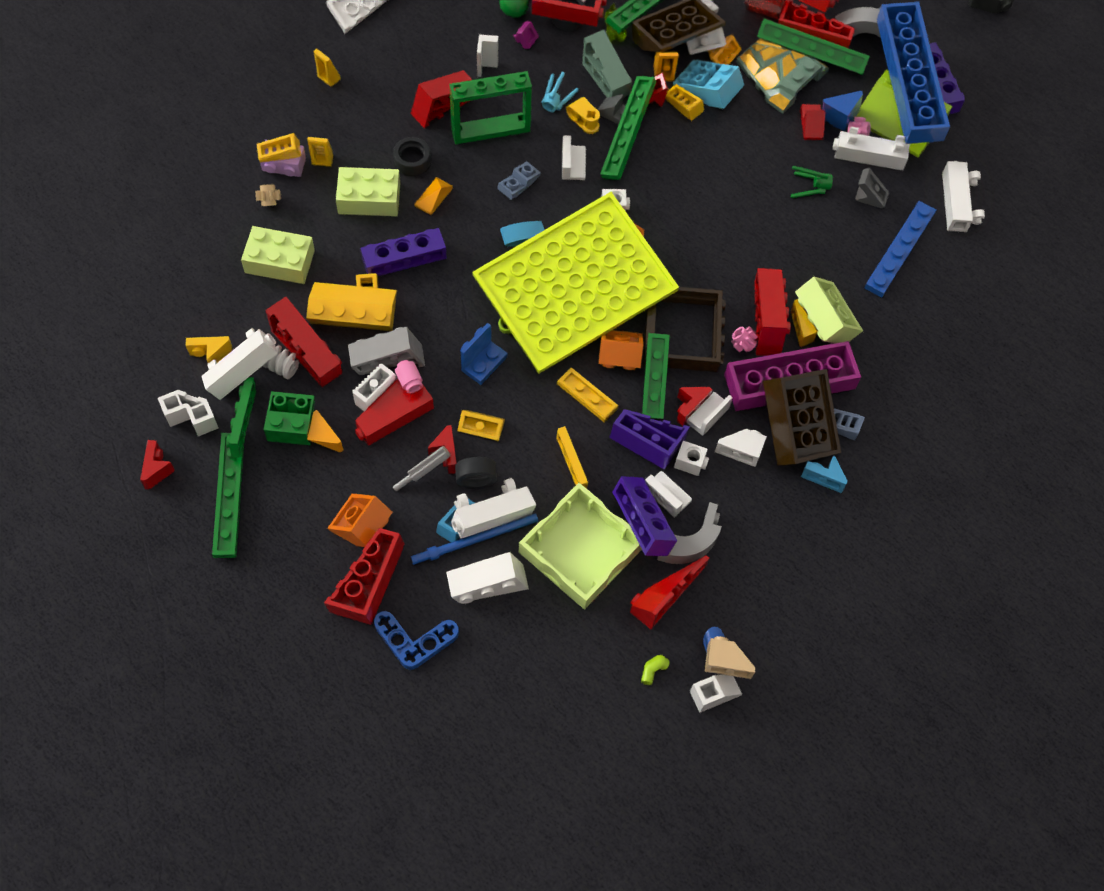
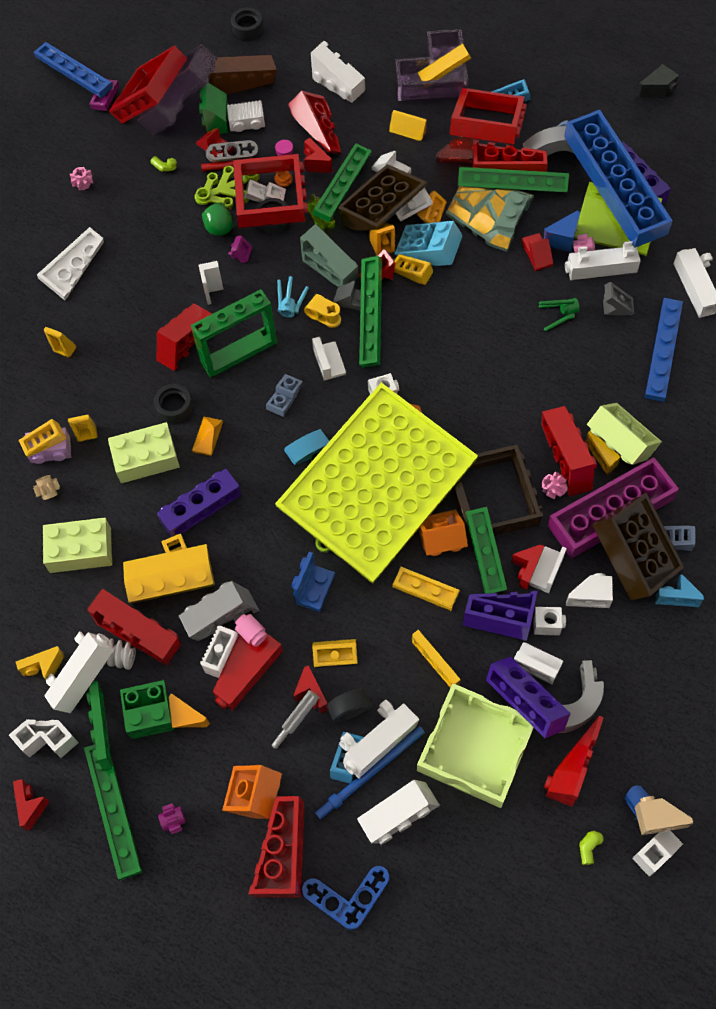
camera: 10 degrees left, 0 degrees up
none -> magenta gear [158,803,186,834]

